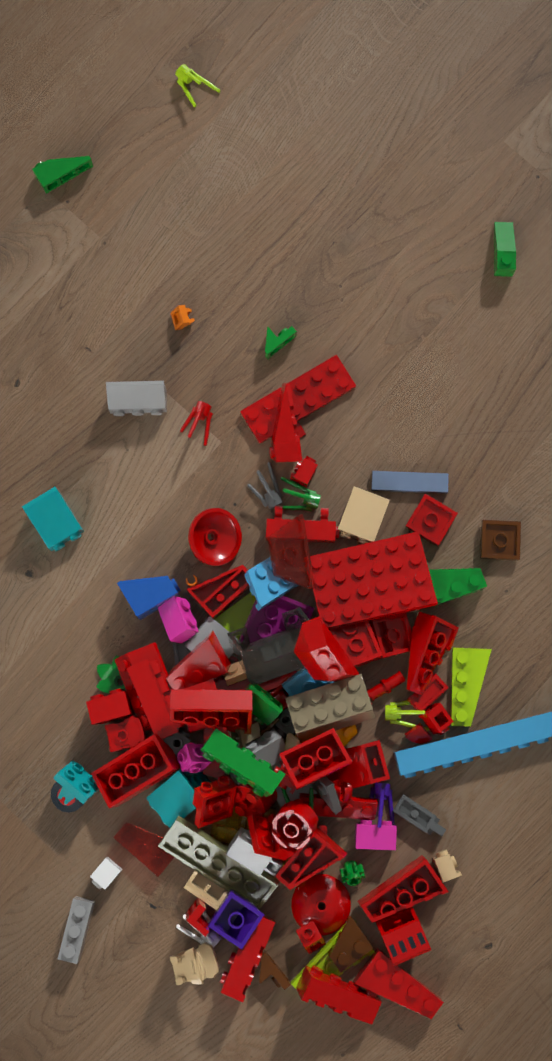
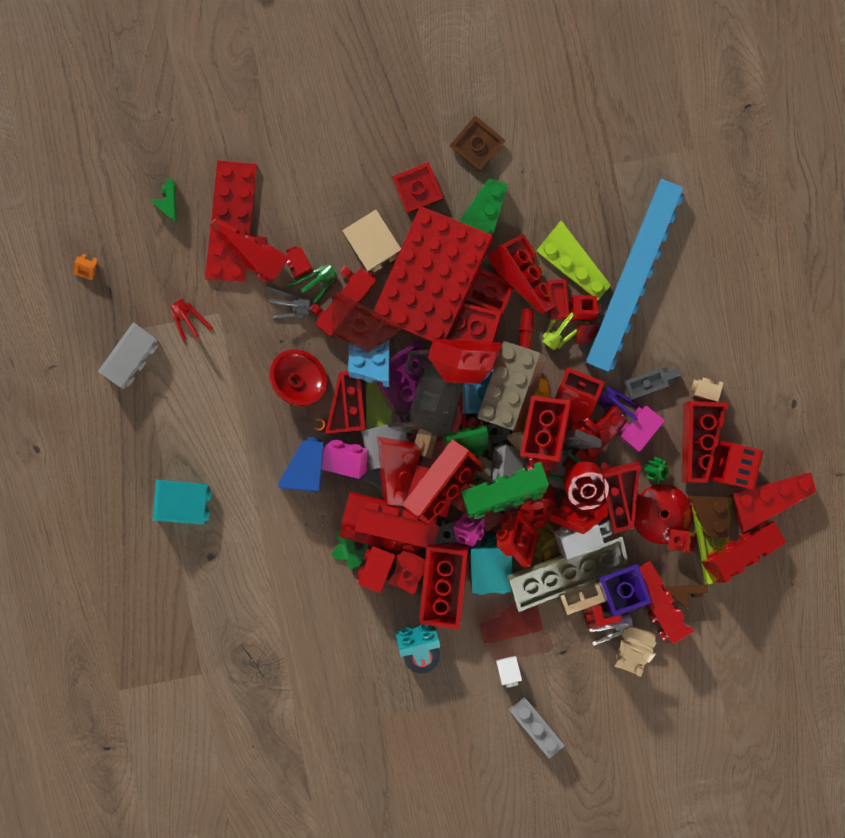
camera: 55 degrees left, 5 degrees up
sand blue tile [372,471,449,493] -> none

